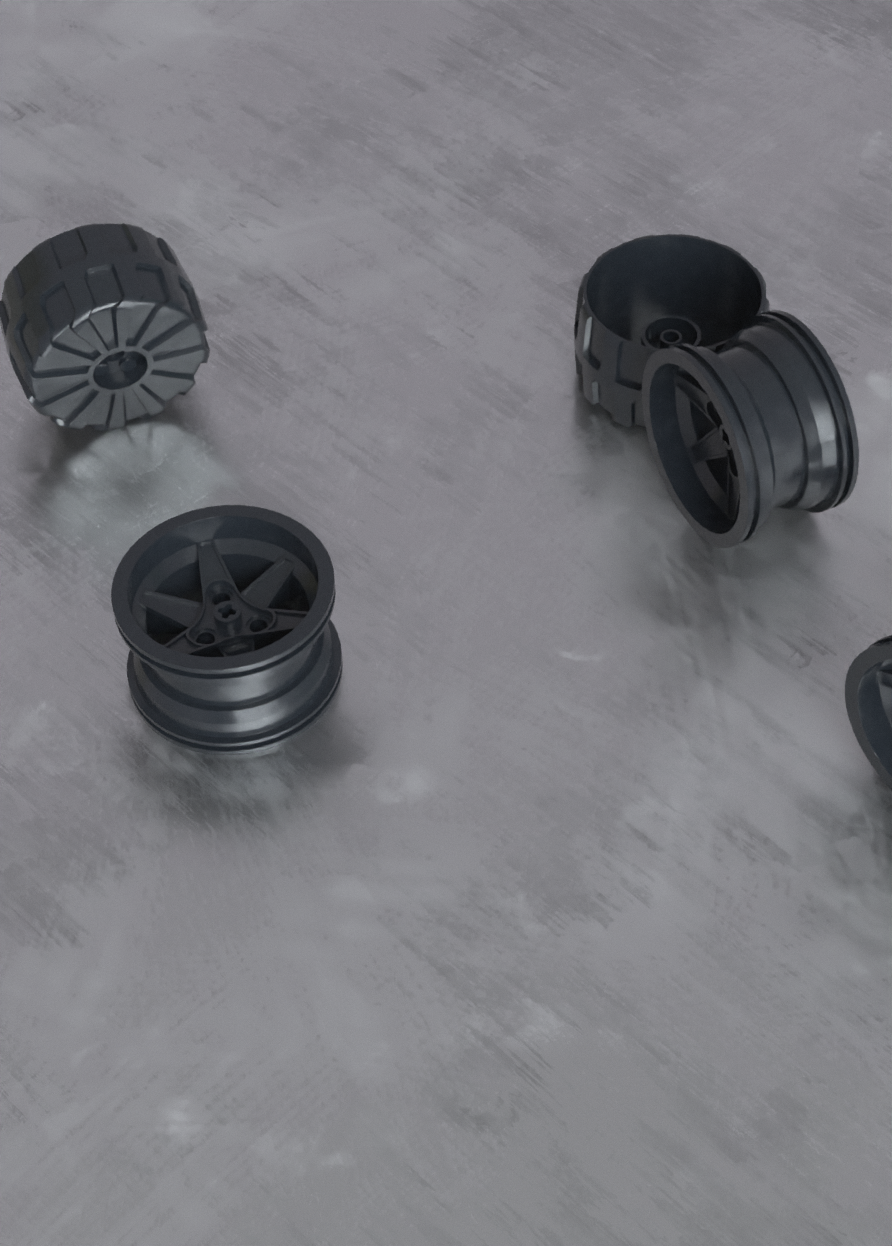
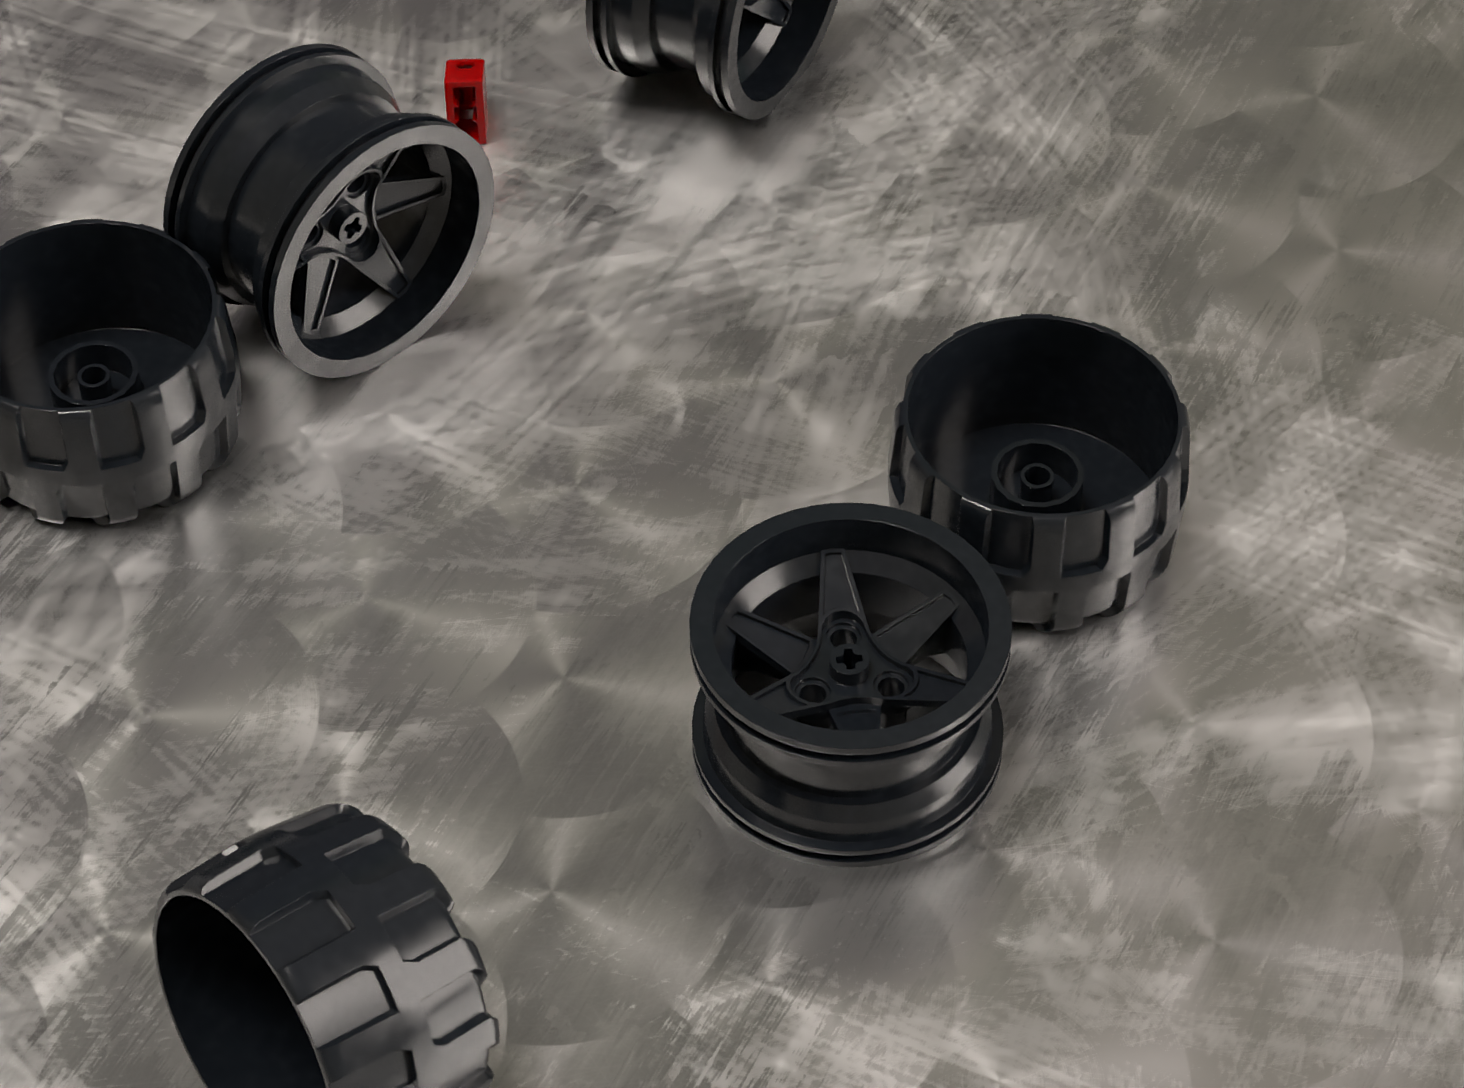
camera: 110 degrees left, 0 degrees up
none -> black wheel [887,314,1190,632]

